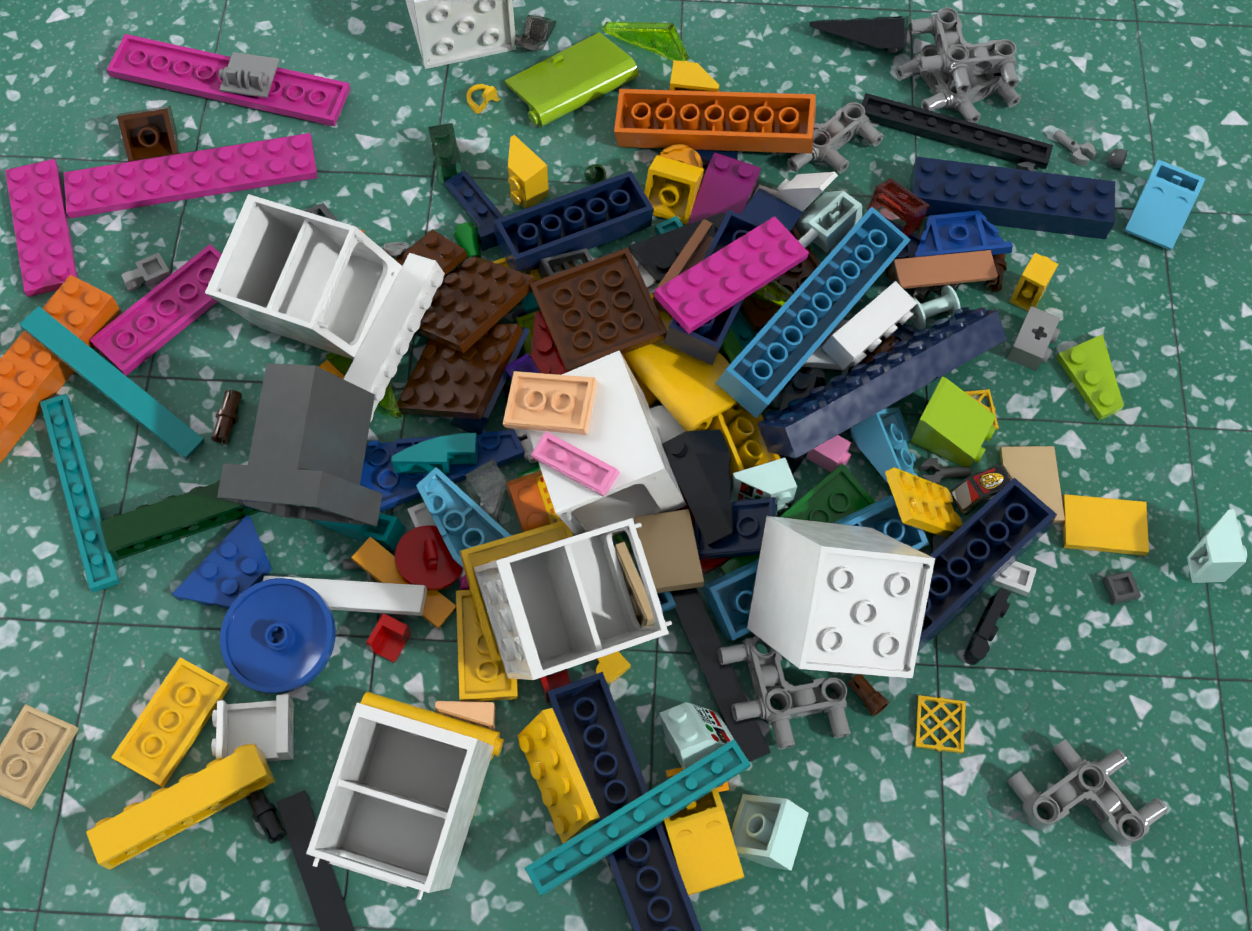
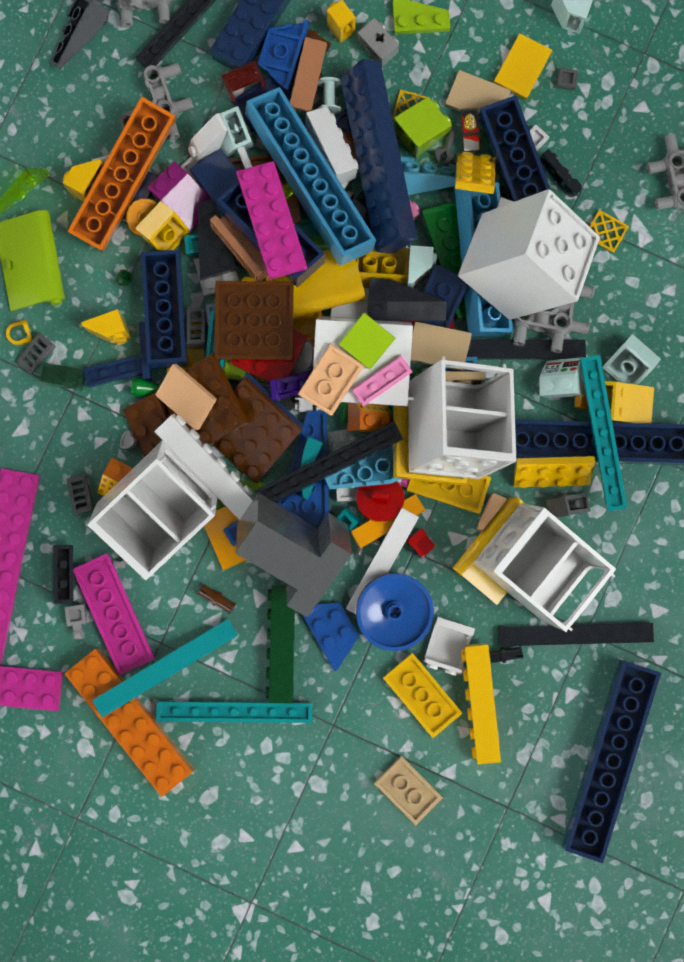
camera: 65 degrees left, 20 degrees up
none -> dark grey slope [17,332,56,375]
none -> black brick [52,545,74,605]
none -> light nougat tile [156,364,217,430]
none -> black tile [255,421,404,503]
none -> lime tile [339,313,396,369]
none -> dark grey slope [546,493,591,518]

